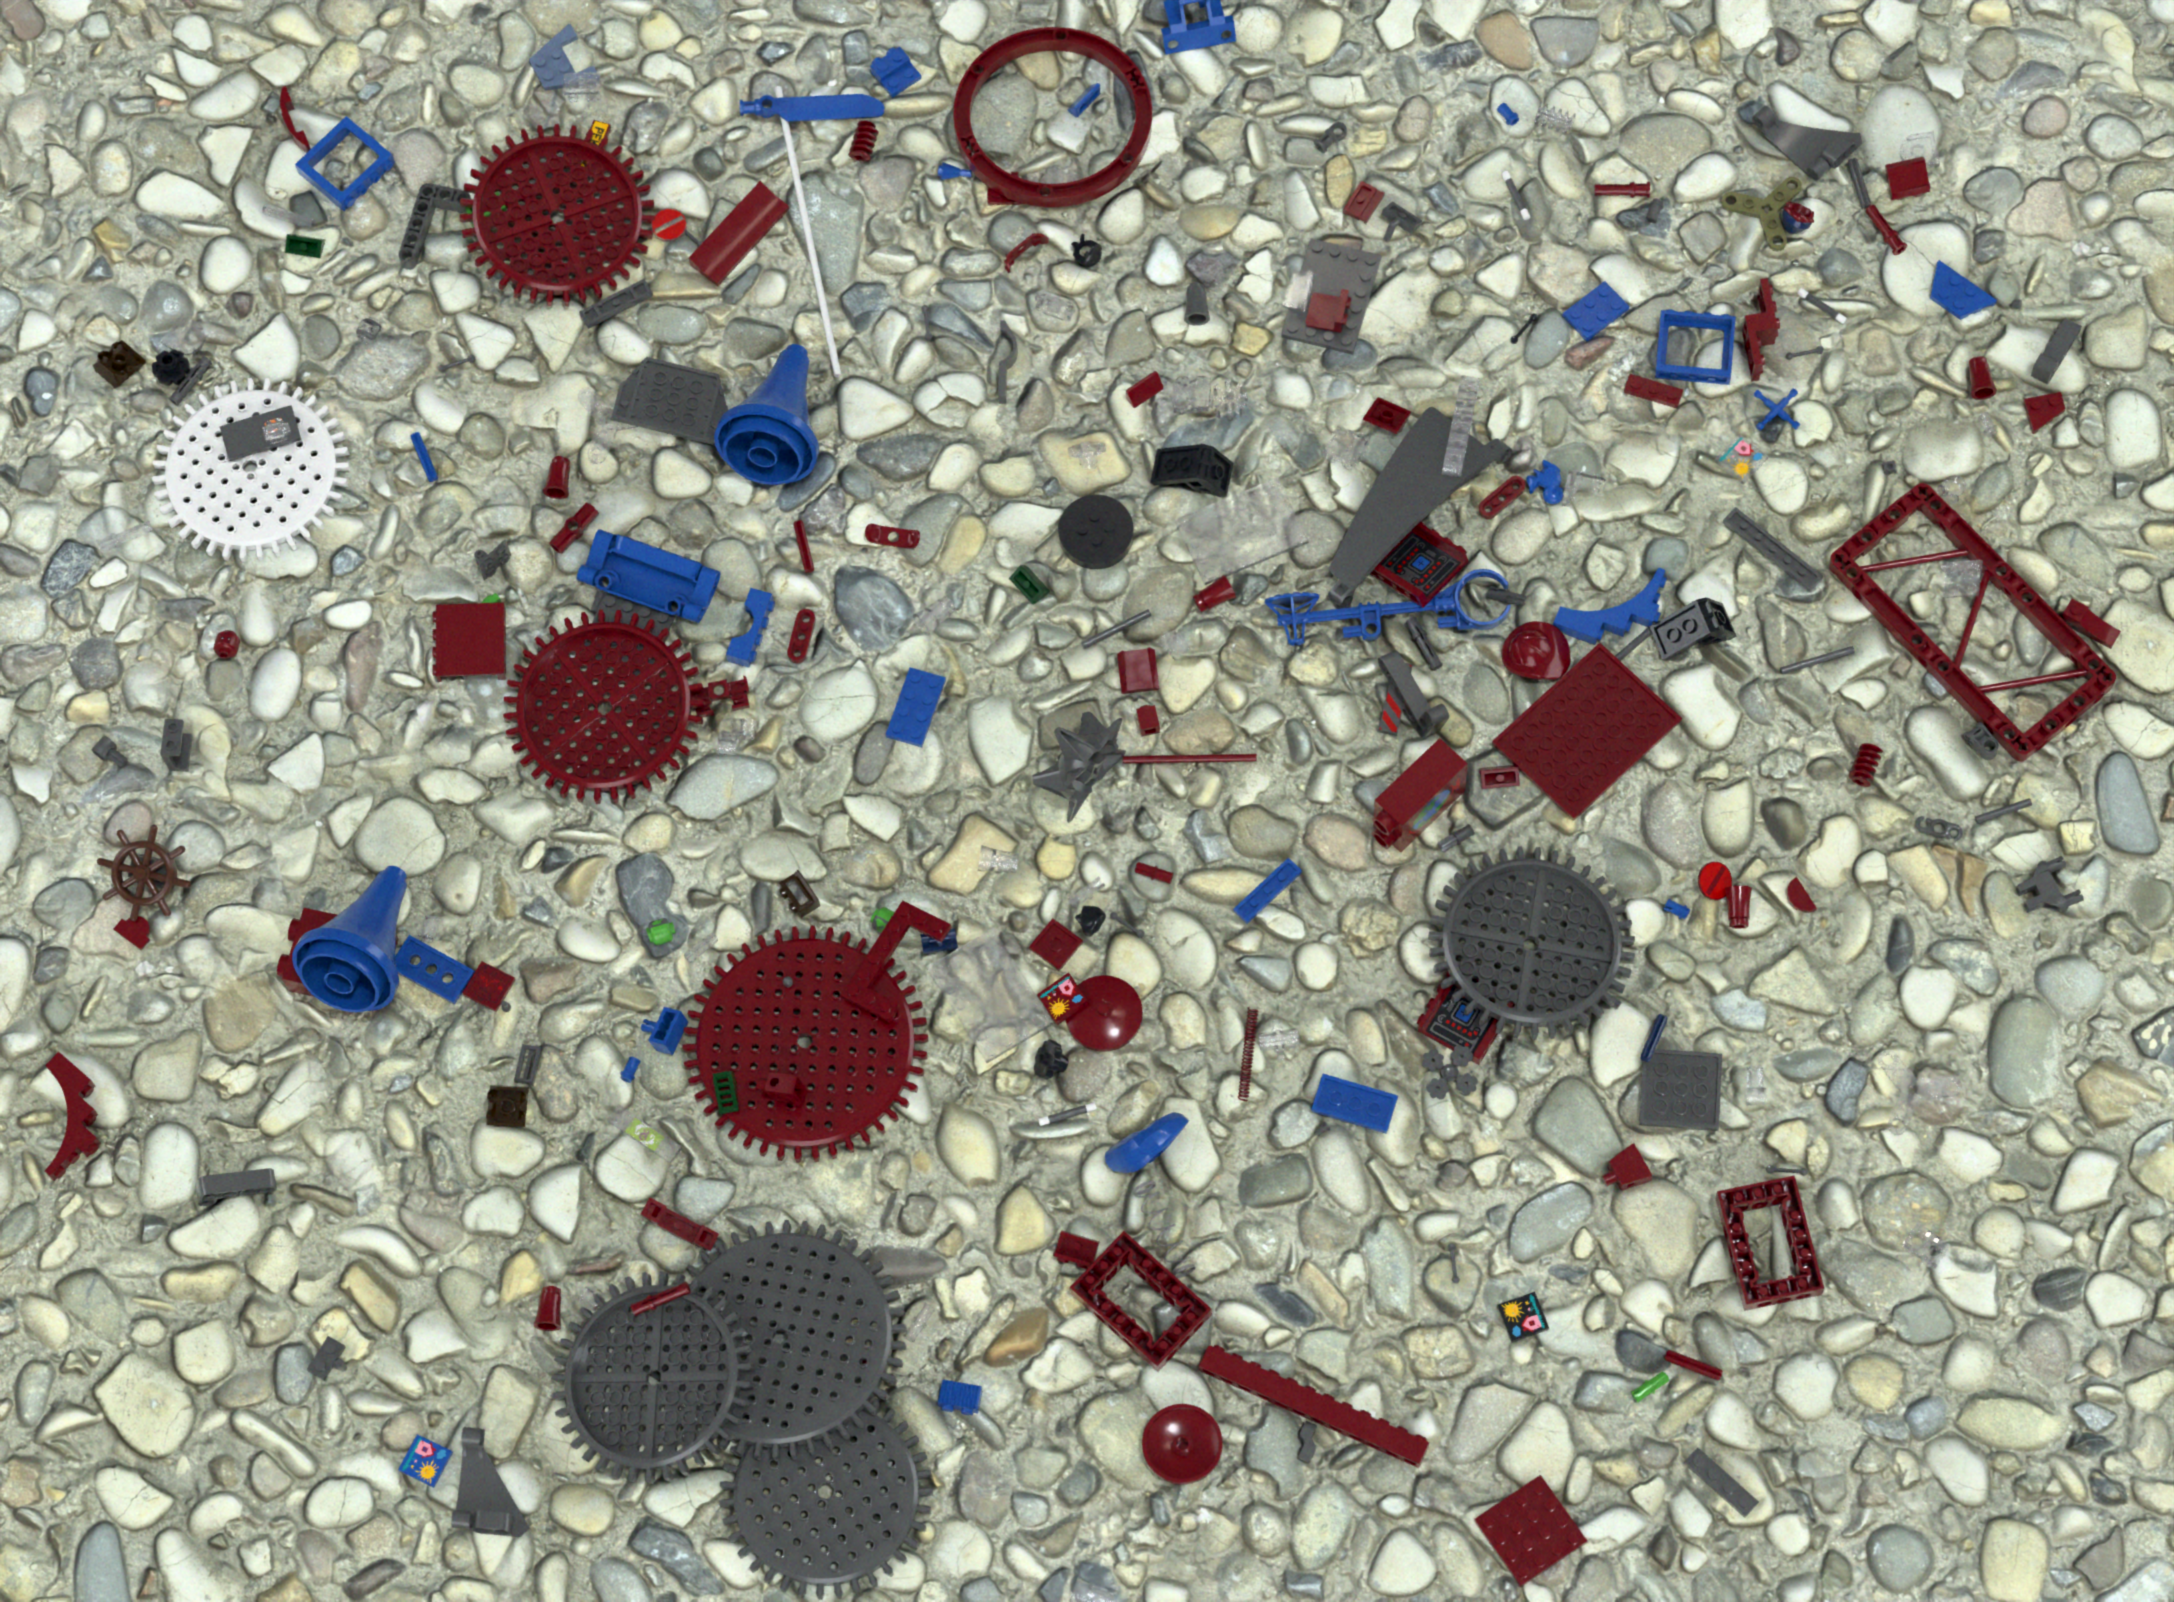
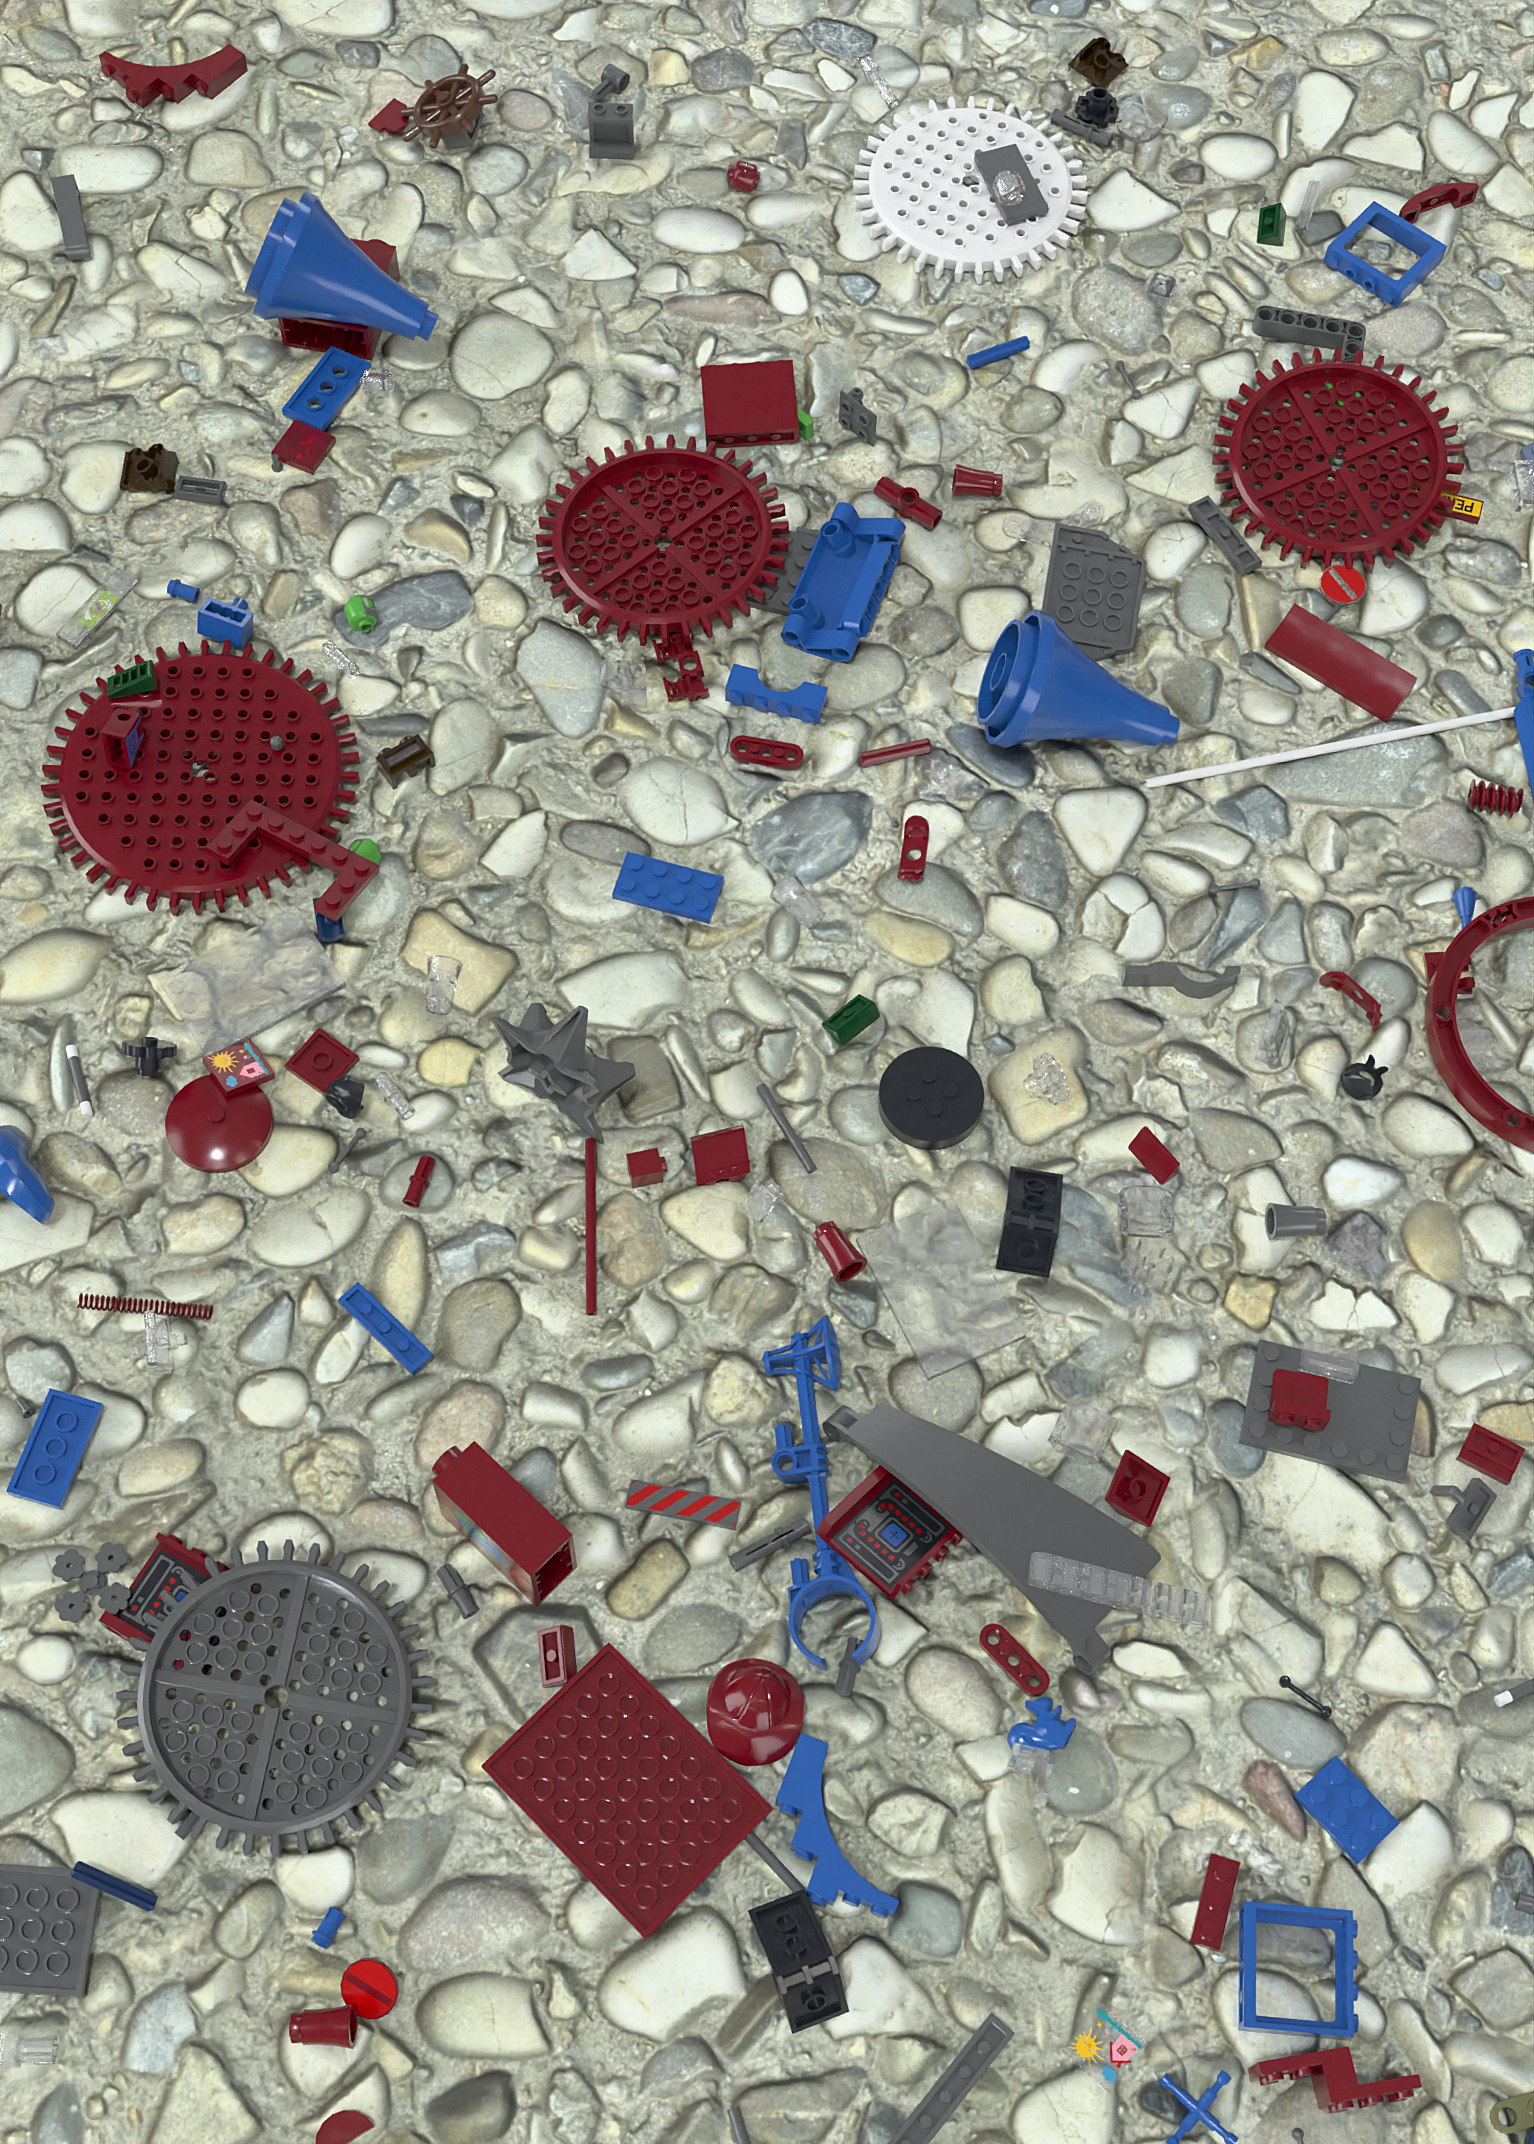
camera: 80 degrees right, 5 degrees down
dark grey beam [1378,650,1449,739] -> none

